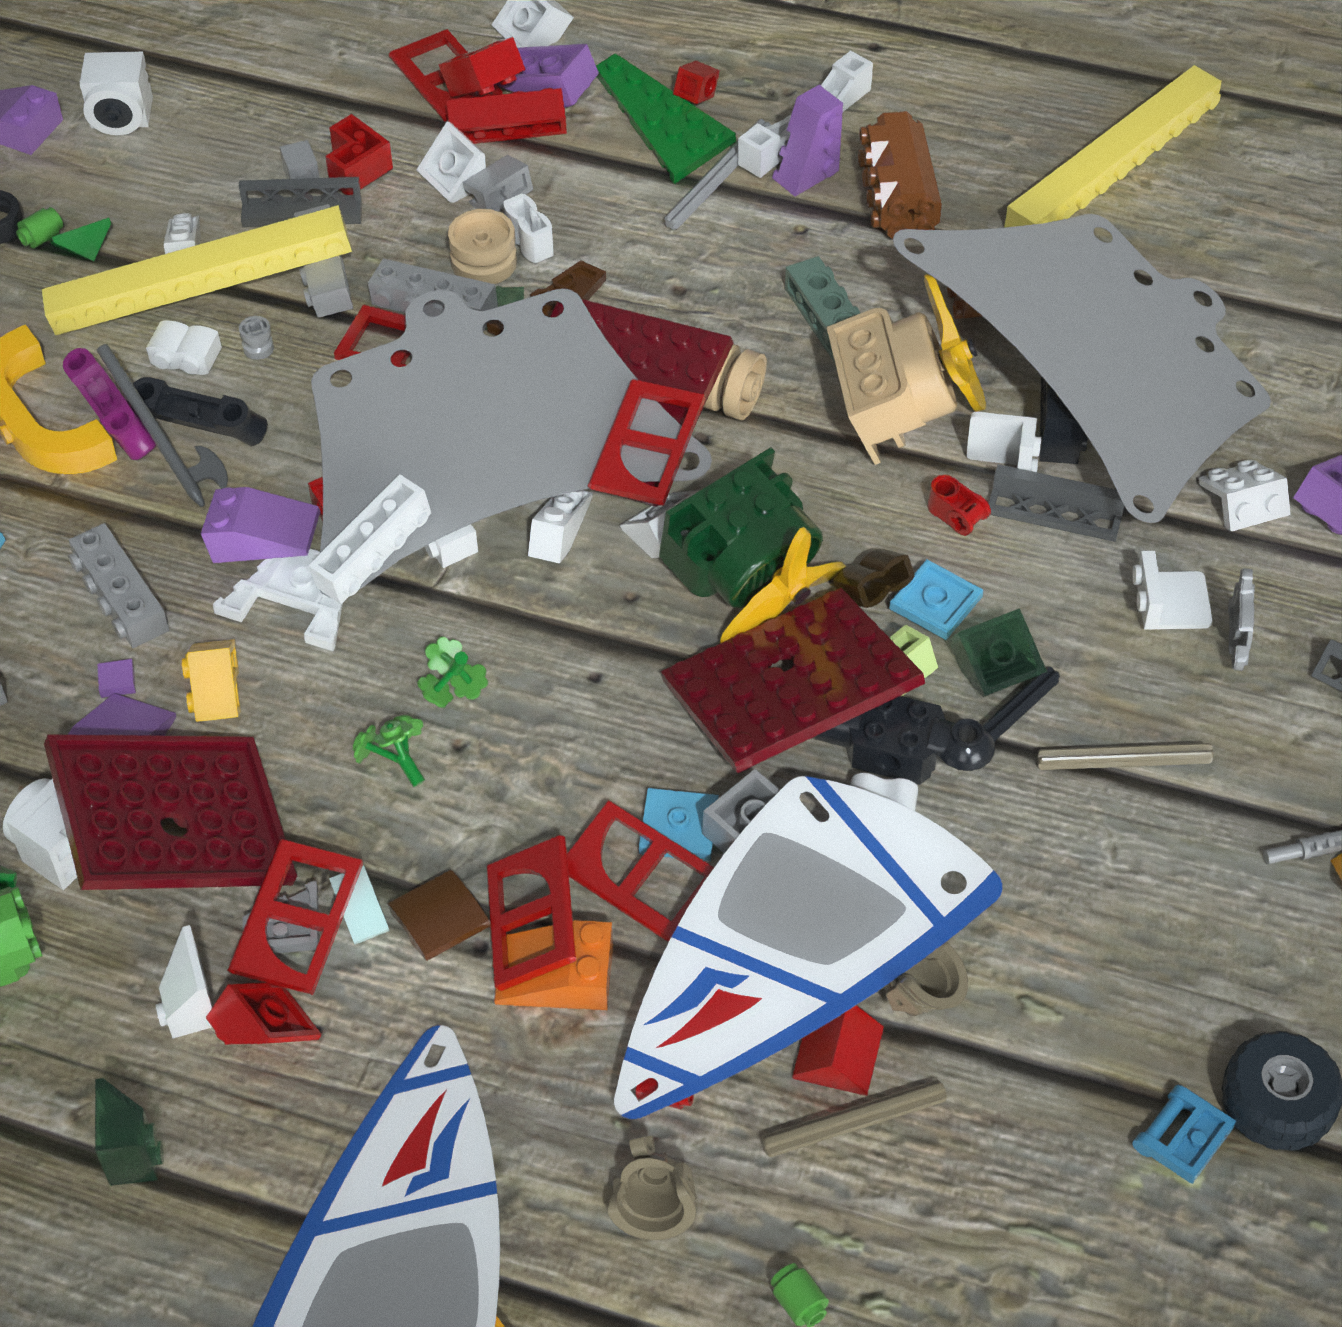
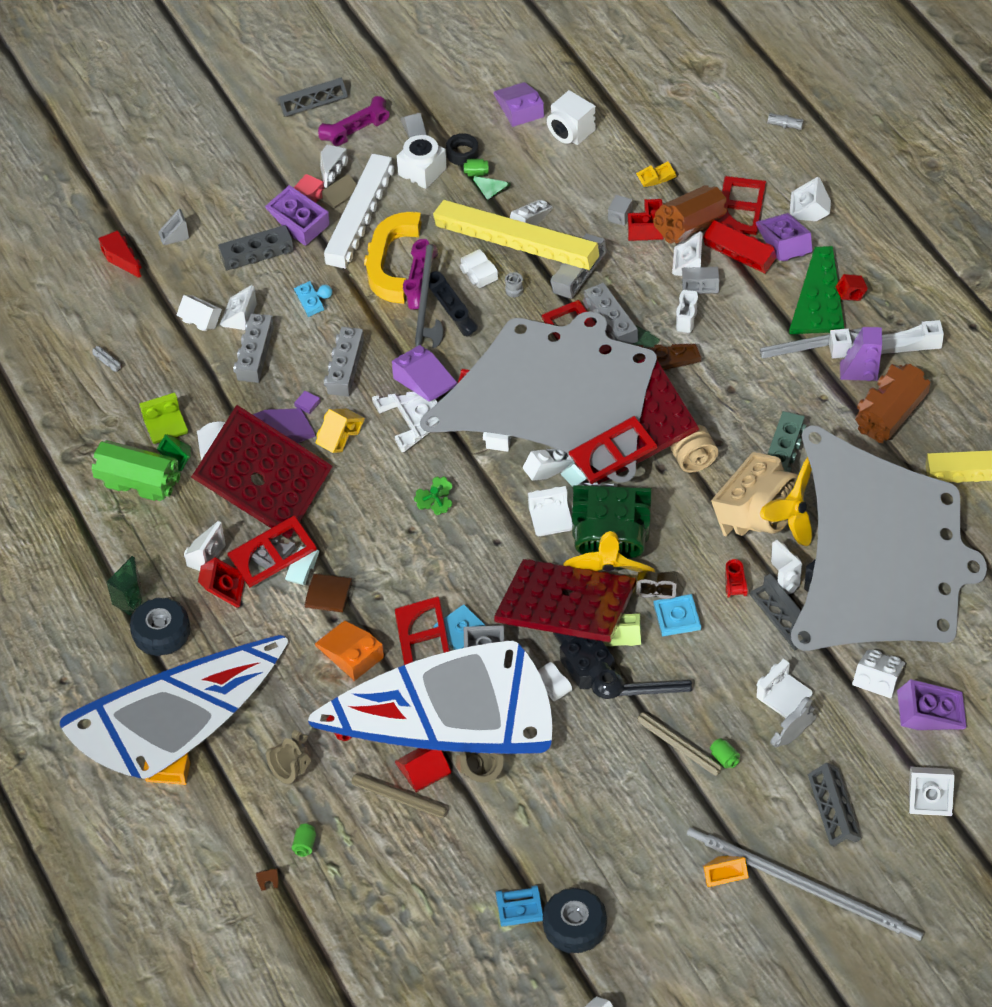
camera: 45 degrees right, 0 degrees up
dark grey fence [239,177,362,228] -> none
white brick [308,474,431,604] -> none
plant [353,715,425,788] -> none
red brick [439,37,526,98] -> none
tan wheel [448,209,517,284] -> none
red window [487,835,576,992] -> none
clear green slope [948,608,1047,697] -> none
none -> black wheel [130,598,190,656]
none -> white bracket [528,486,572,536]
none -> light aqua slope [561,461,587,487]
none -> yellow slope [636,161,677,187]
none -> dark orange brick [653,185,727,244]
none -> bright green brick [710,738,740,769]

